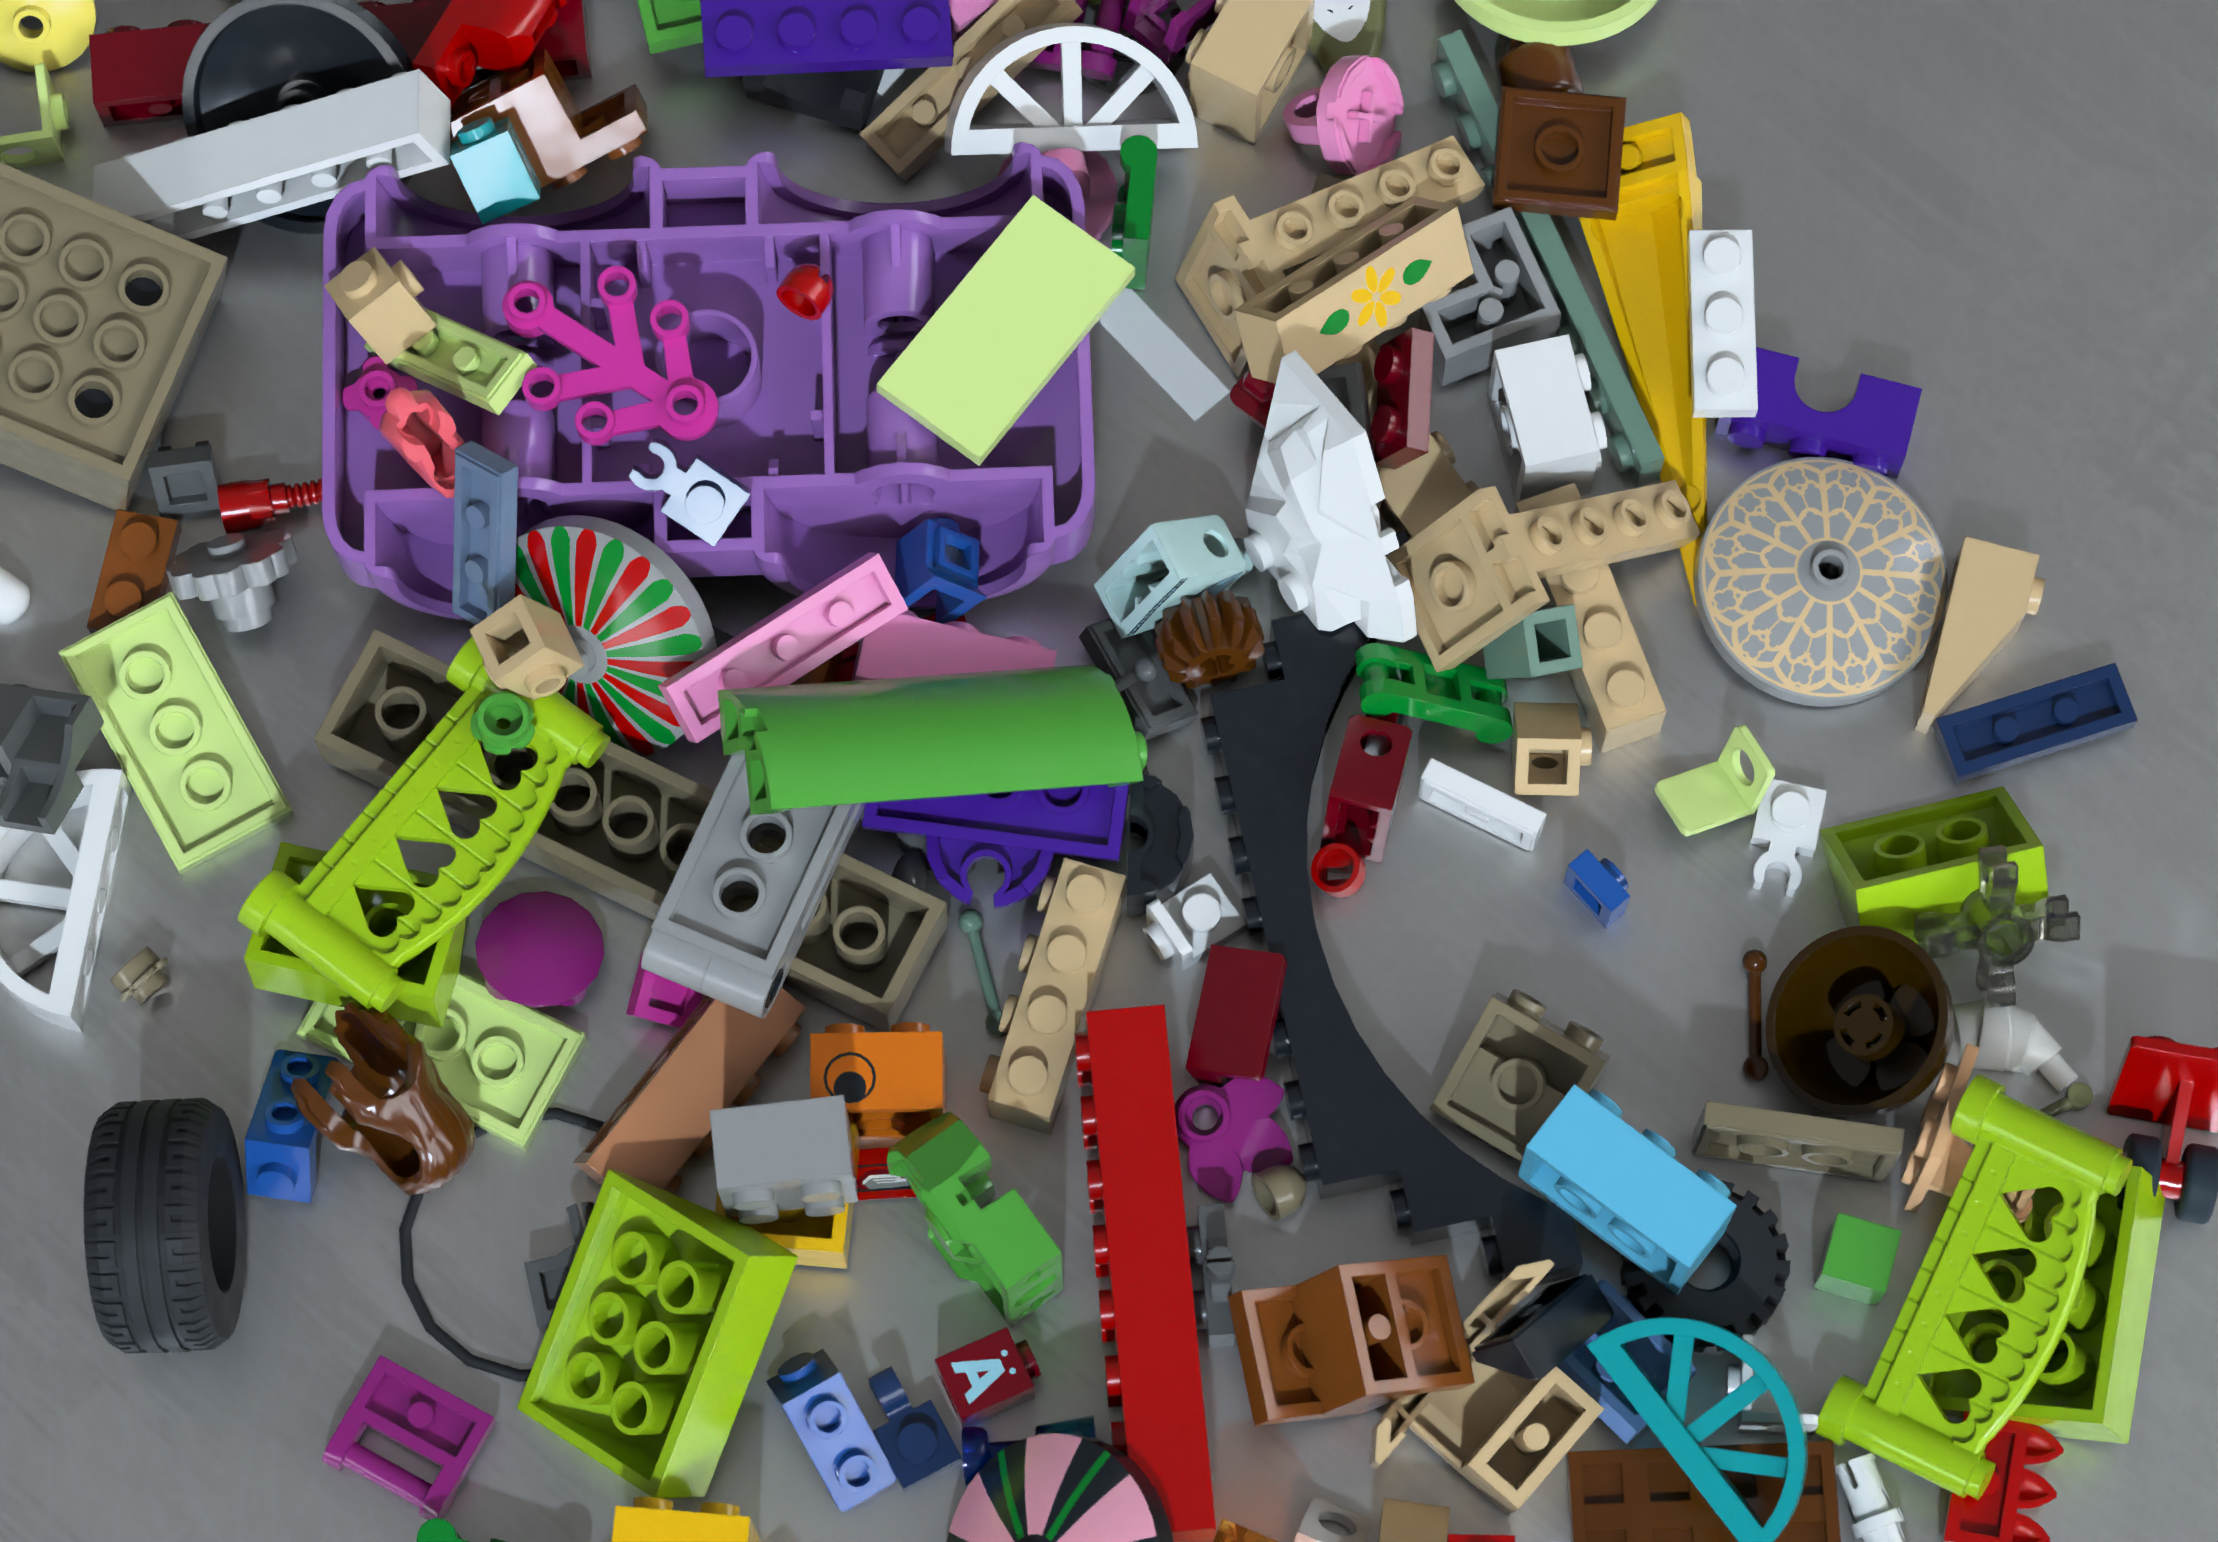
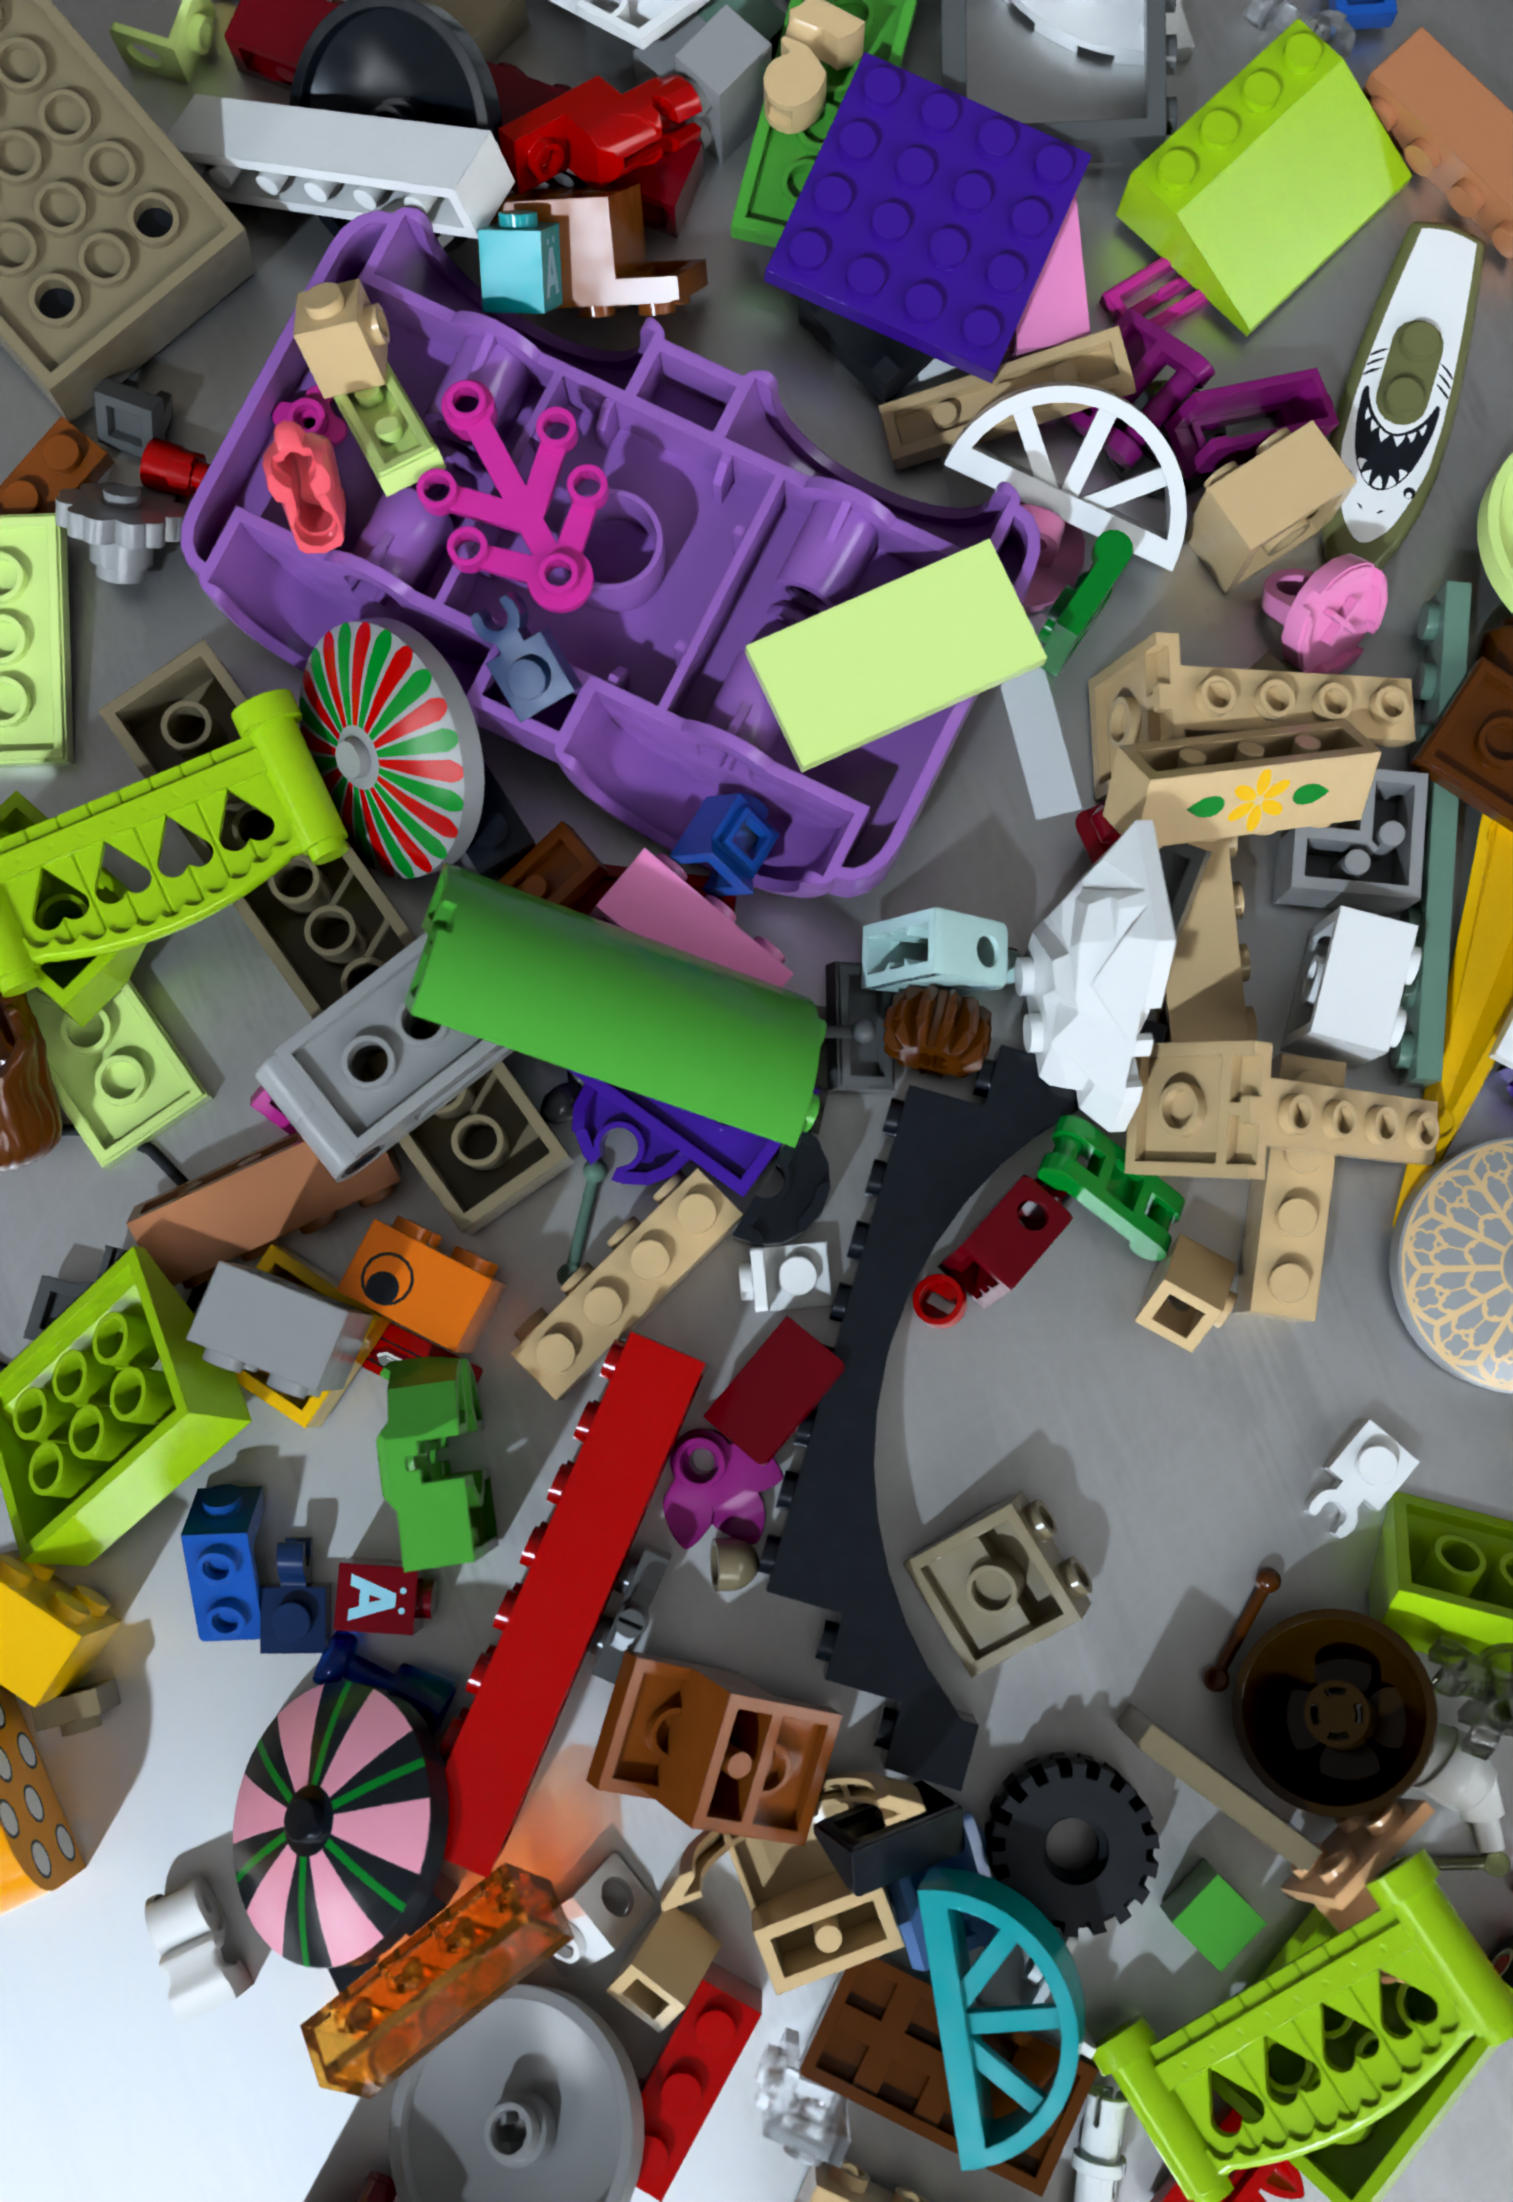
camera: 30 degrees right, 10 degrees up
sand blue tile [452,440,518,625] -> none
tan brick [470,594,585,701] -> none
bright green plate [470,692,535,755] -> none
magenta dish [475,891,604,1007] -> none
bright pink plate [658,552,908,743] -> none
red hinge [776,263,834,320] -> none
dark red plate [1371,327,1434,470] -> none
white tile [1418,758,1547,851] -> none
sand green brick [1483,604,1583,679] -> none
medium azure brick [1518,1084,1737,1295] -> none
blue plate [1563,849,1630,929] -> none
yellowish green bracket [1654,724,1775,836] -> none

